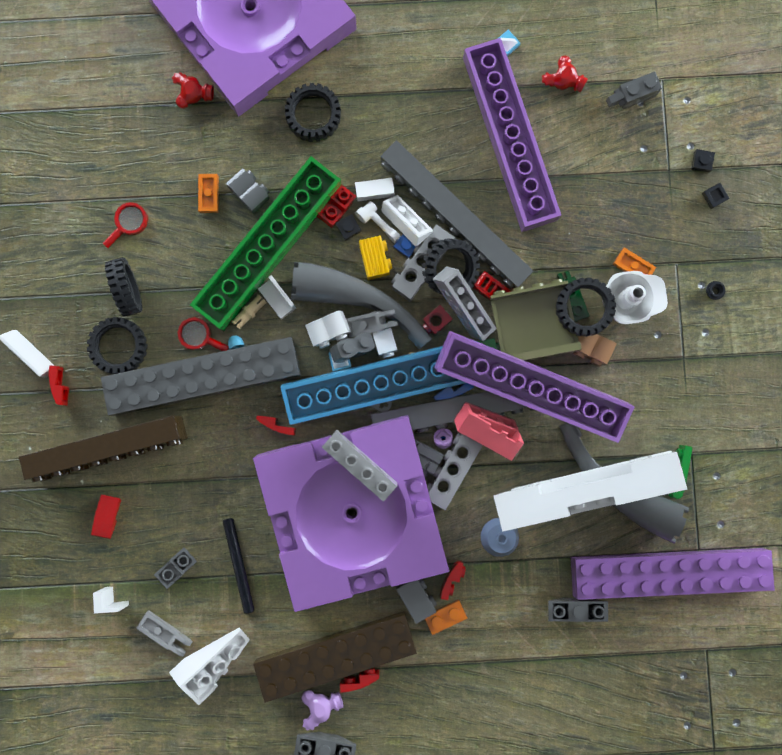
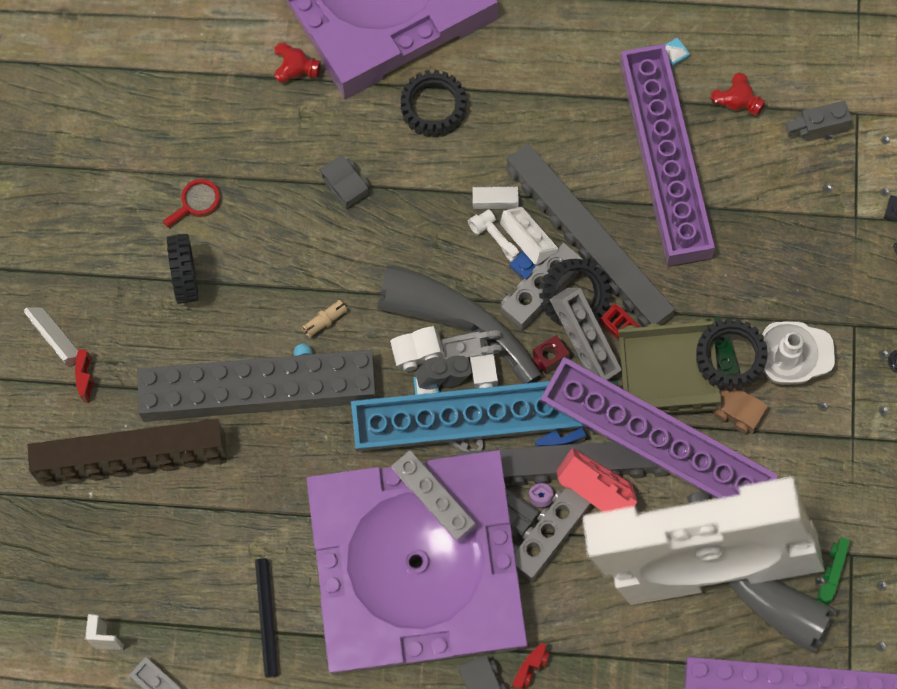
camera: 15 degrees right, 15 degrees down
black tyre [87,317,148,374] -> none
red slope [91,494,121,539] -> none
dark grey slope [154,548,197,589] -> none
piece [177,317,229,351] -> none
green brick [190,156,342,332] -> none
orange plate [198,174,219,213] -> none
red slope [256,415,296,436] -> none
white panel [258,275,296,320] -> none
red slope [318,185,357,228] -> none
black plate [336,214,361,241] -> none
yellow brick [359,236,392,280] -> none
sand blue cone [481,518,519,557] -> none
orange plate [612,247,656,275] -> none

